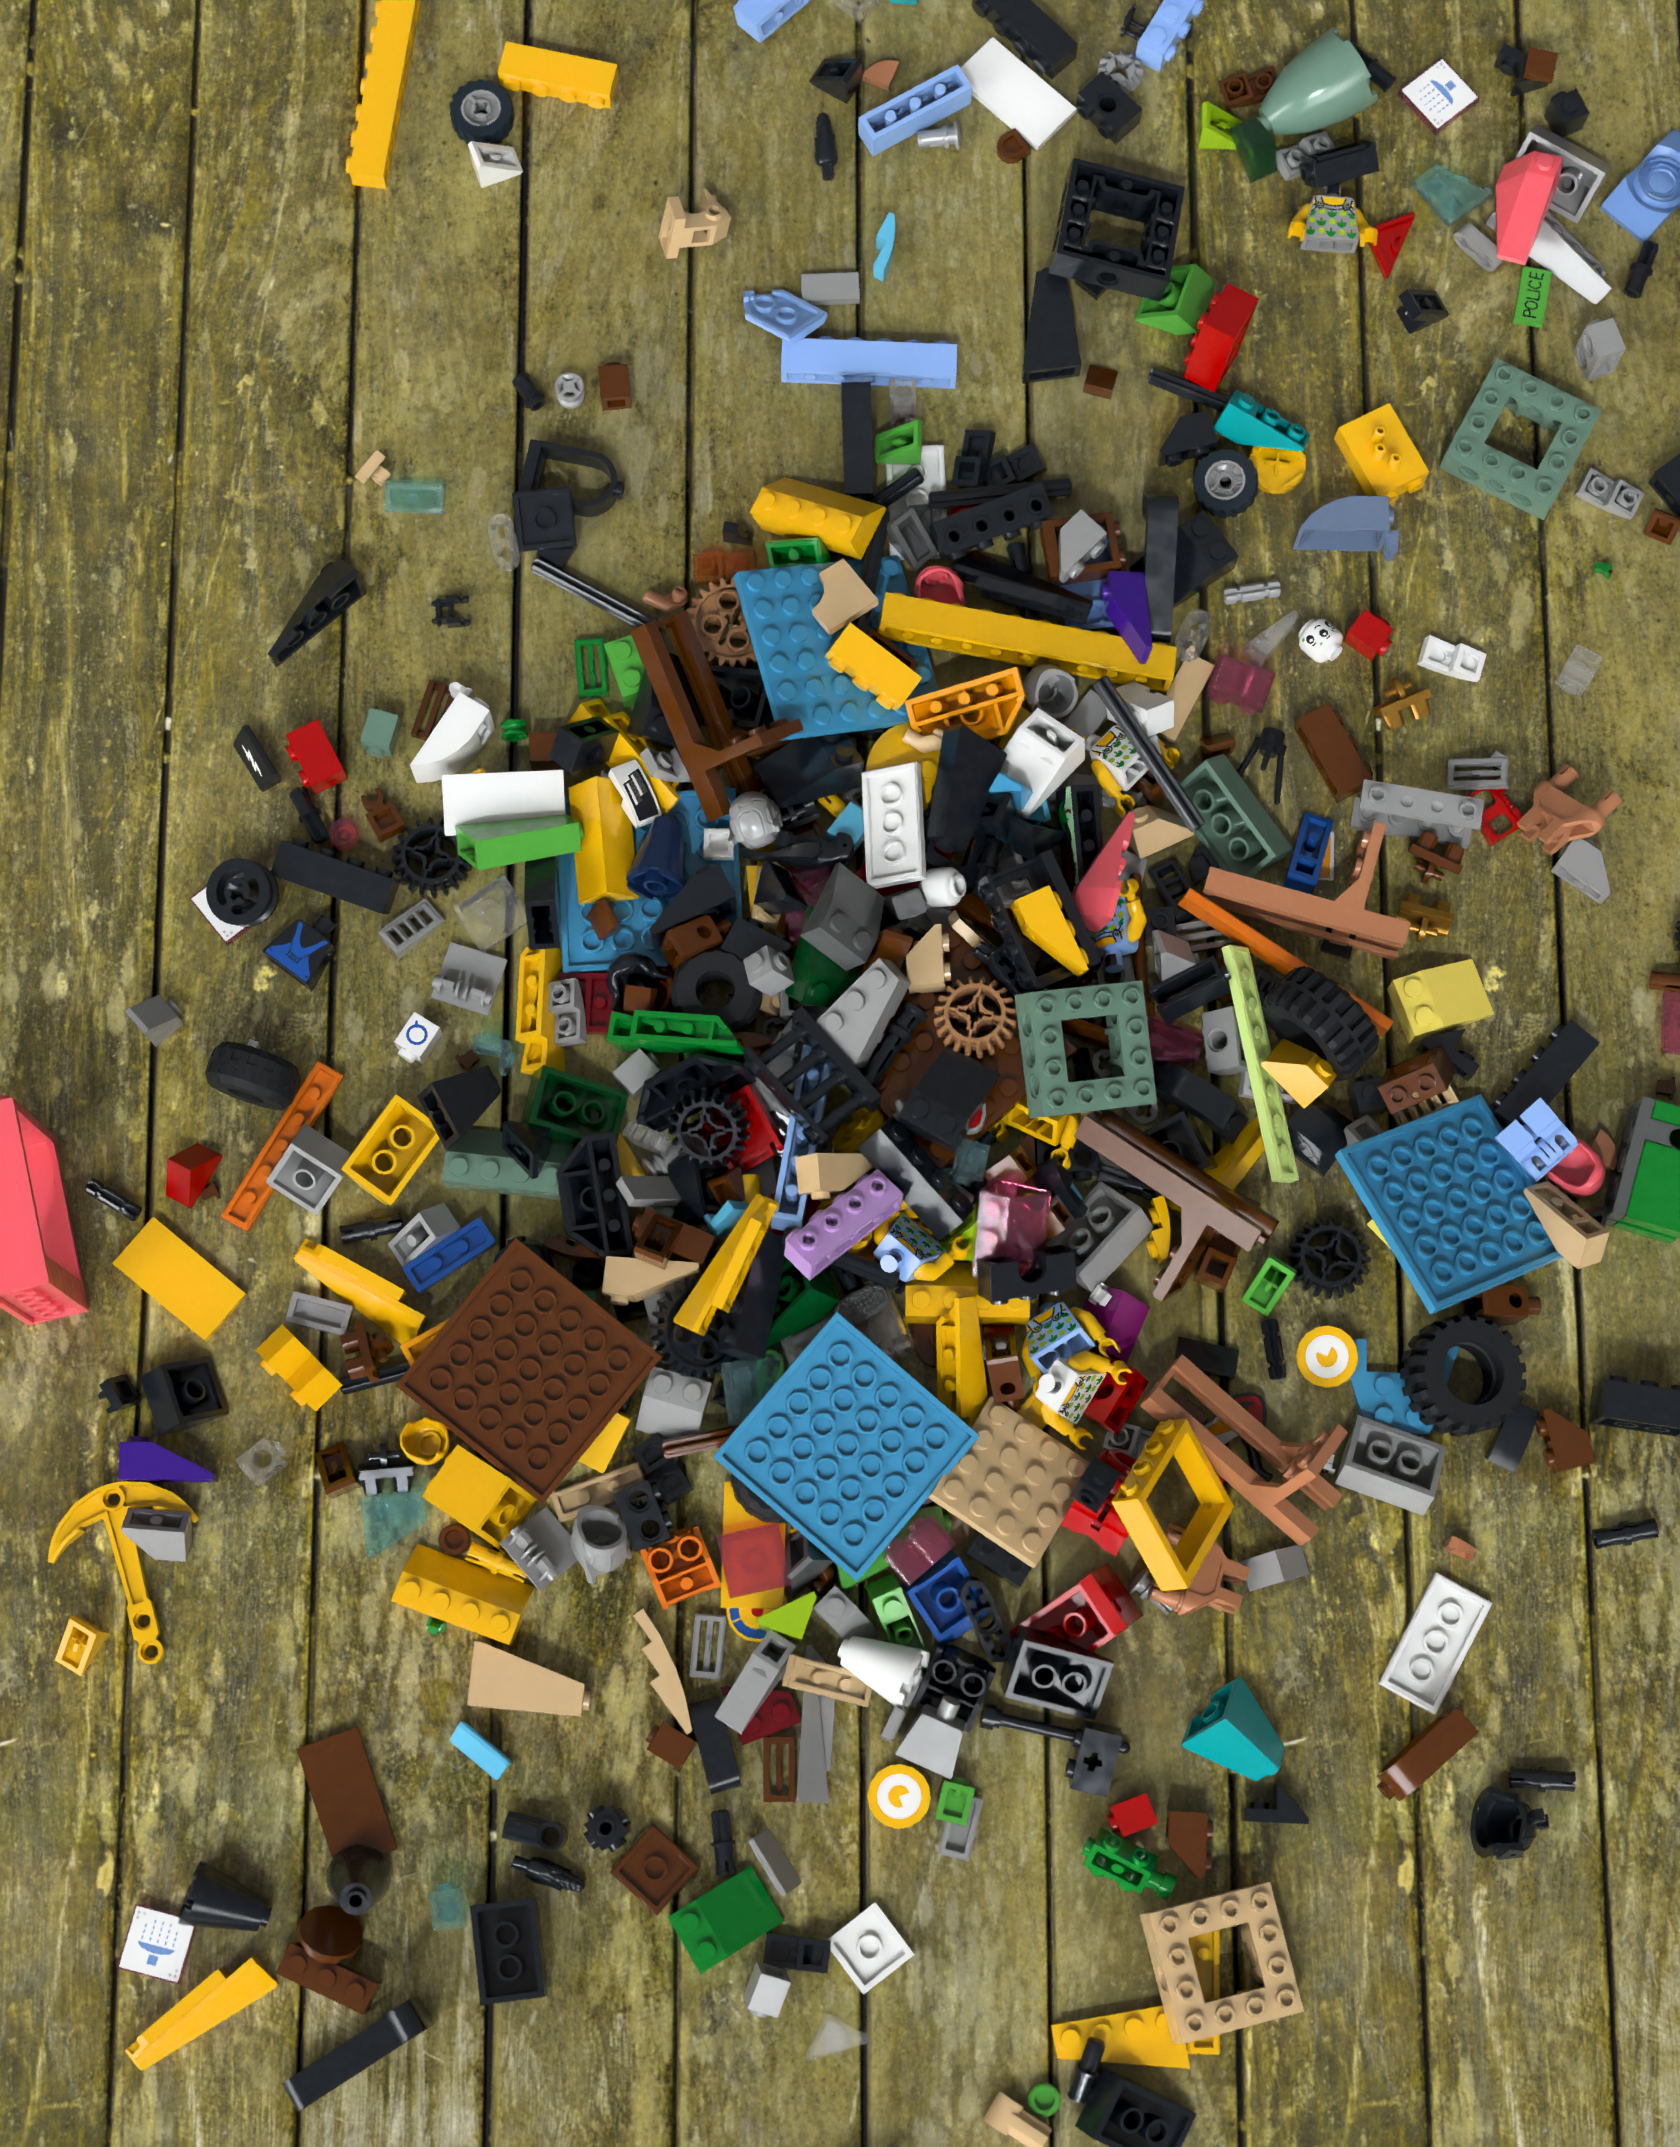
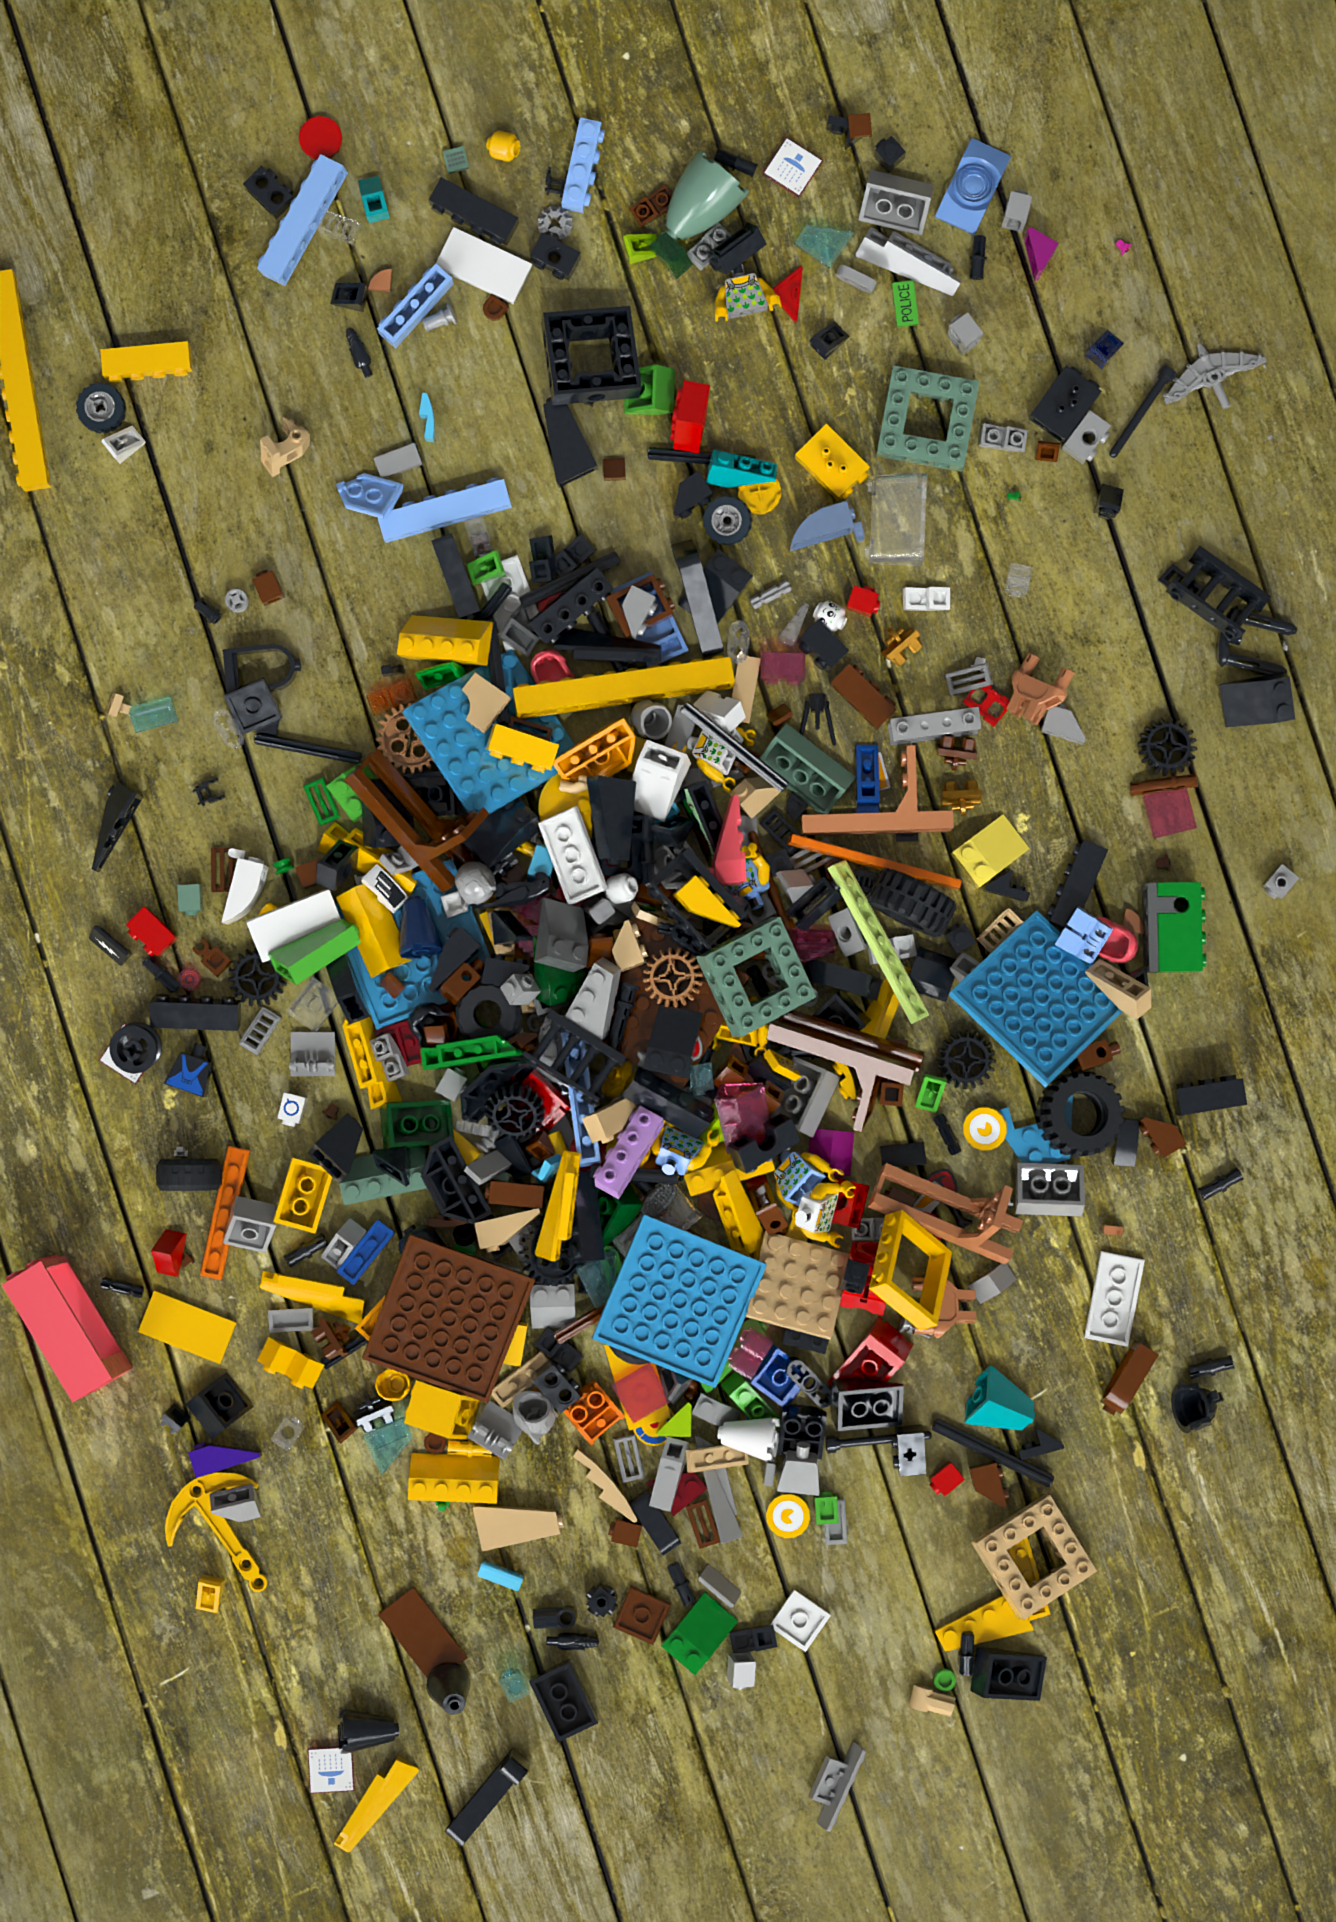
camera: 10 degrees left, 10 degrees up
light grey slope [125,995,184,1047] -> none
reddish brown brick [276,1942,382,2015] -> none
reddish brown tile [297,1905,363,1964] -> none
clear light blue bracket [472,1032,516,1076] -> none
reddish brown slope [634,1213,683,1270] -> none
nougat arm [643,586,688,613] -> none
clear slope [805,2010,870,2062] -> none
dark azure slope [989,772,1033,810] -> none
green brick [1081,1827,1178,1901] -> none
white piece [1088,1282,1112,1307] -> none
dark purple slope [1099,571,1153,664] -> none
yellow slope [1261,1039,1337,1109] -> none
reddish brown window [1377,1044,1456,1115] -> none
coral wedge [1495,151,1563,265] -> none
none -> yellow tile [764,1049,801,1081]
none -> black brick [796,619,849,672]
none -> clear windscreen [865,473,927,566]
none -> black axle [932,1419,1054,1487]

